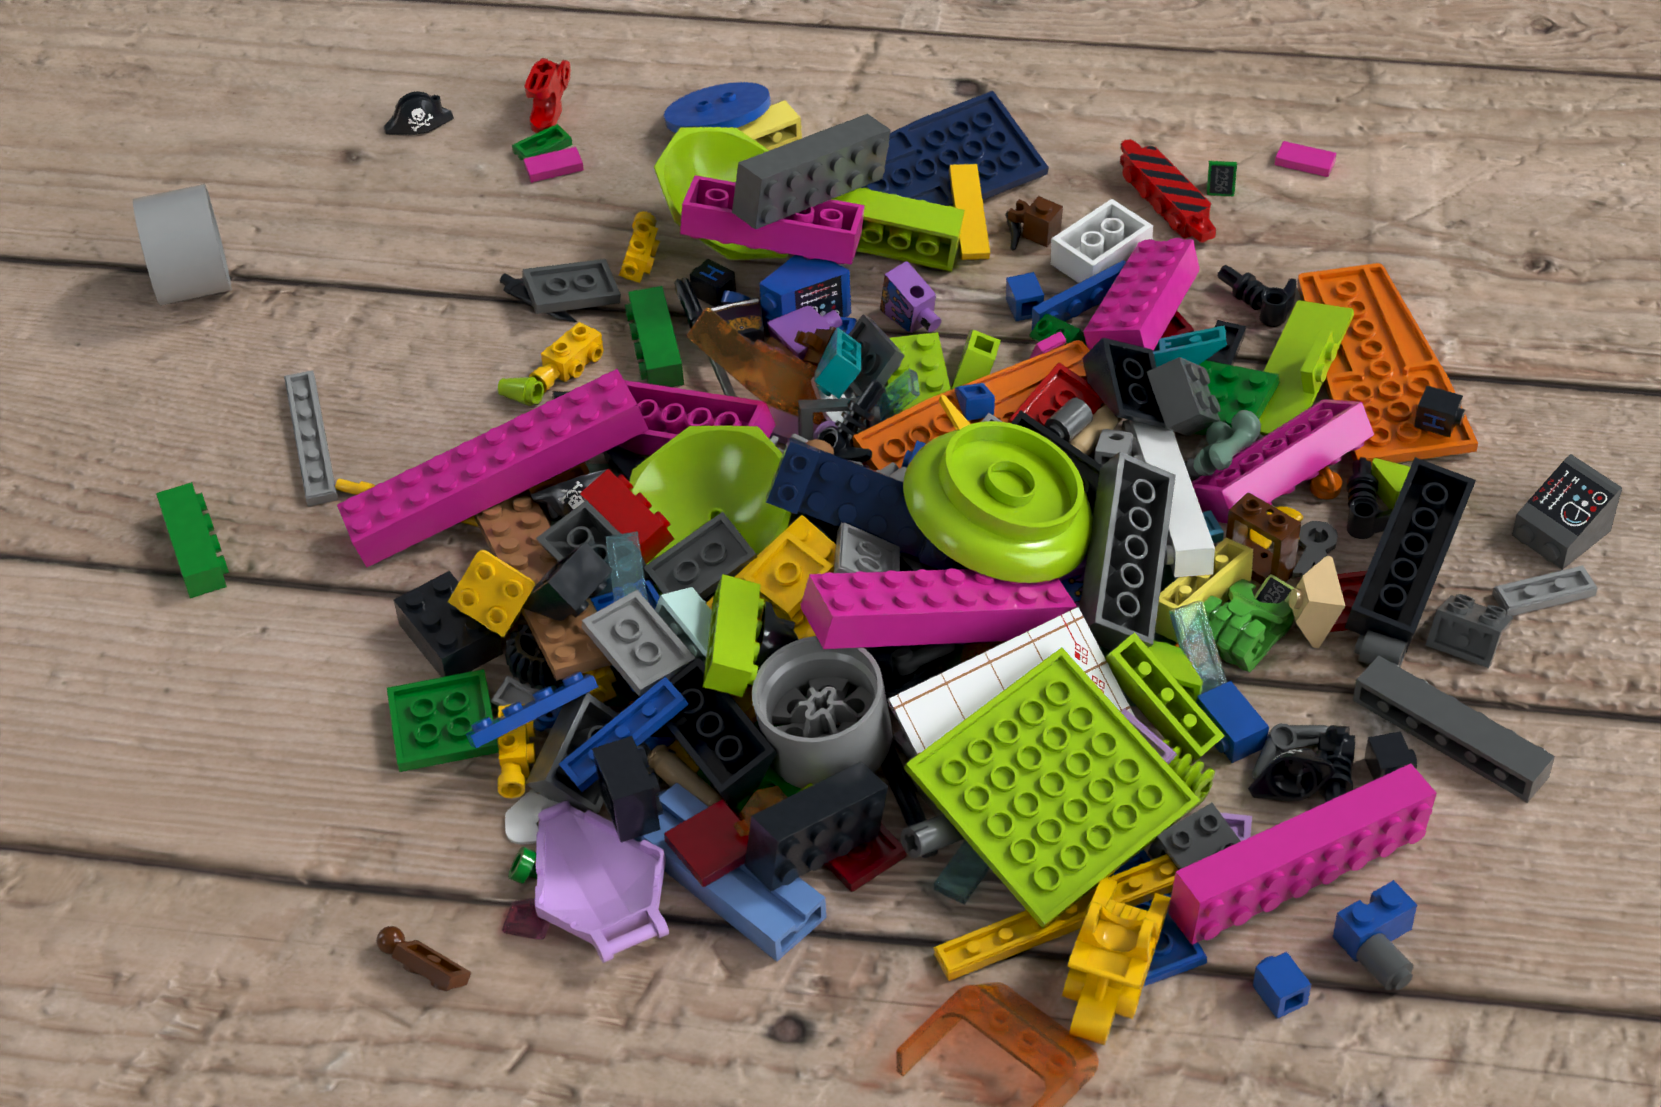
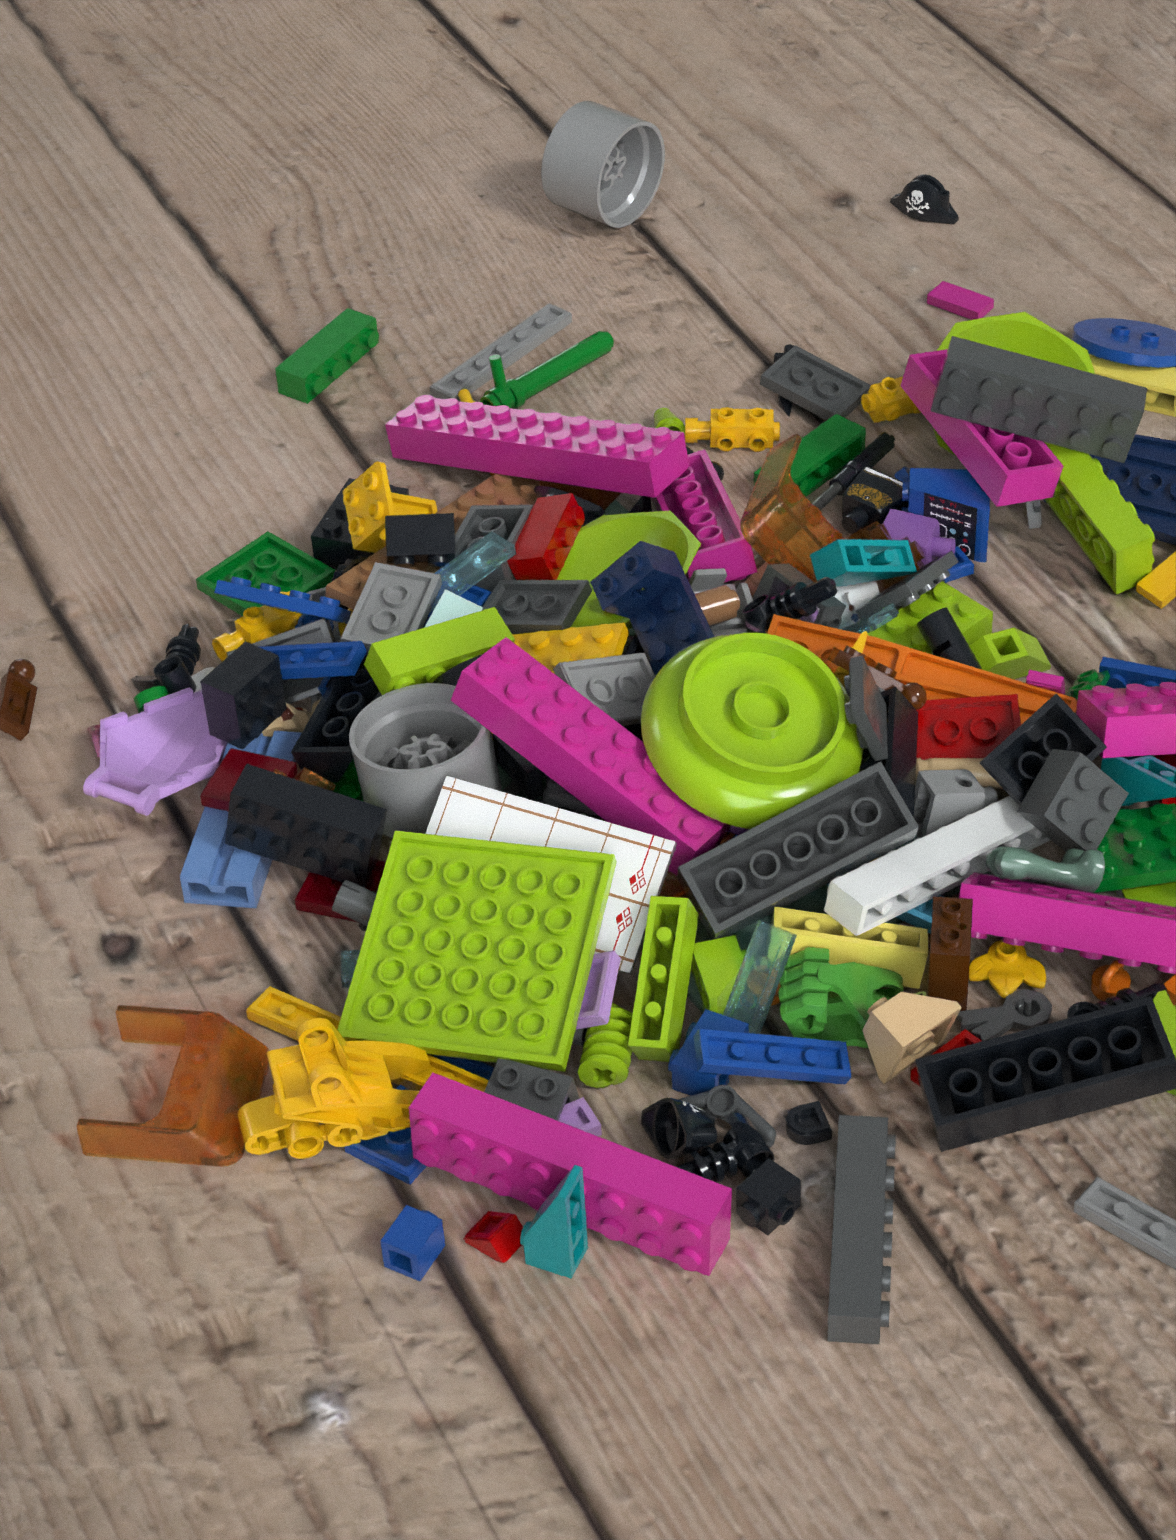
camera: 55 degrees right, 5 degrees down
green tile [512,124,573,161] -> none
red piece [524,58,570,133] -> none
black brick [690,259,736,307] -> none
yellow plate [742,530,834,619] -> none
medium lavender torso [880,261,941,333] -> none
blue slope [955,383,995,420] -> none
blue brick [1006,272,1044,322] -> none
dark grey brick [1045,398,1093,443] -> none
blue brick [1333,880,1417,962] -> none
dark grey brick [1354,630,1408,668] -> none
dark grey brick [1356,933,1414,990] -> none
dark grey bracket [1426,594,1513,668] -> none
none -> black piece [131,624,201,694]
none -> red slope [463,1211,523,1263]
none -> green cylinder [480,331,614,409]
none -> teal slope [520,1165,588,1279]
none -> blue plate [693,1028,852,1084]
none -> black tile [786,1101,832,1145]
none -> reddish brown plate [827,645,927,710]
none -> dark grey tile [844,656,888,761]
none -> black pin [917,607,982,669]

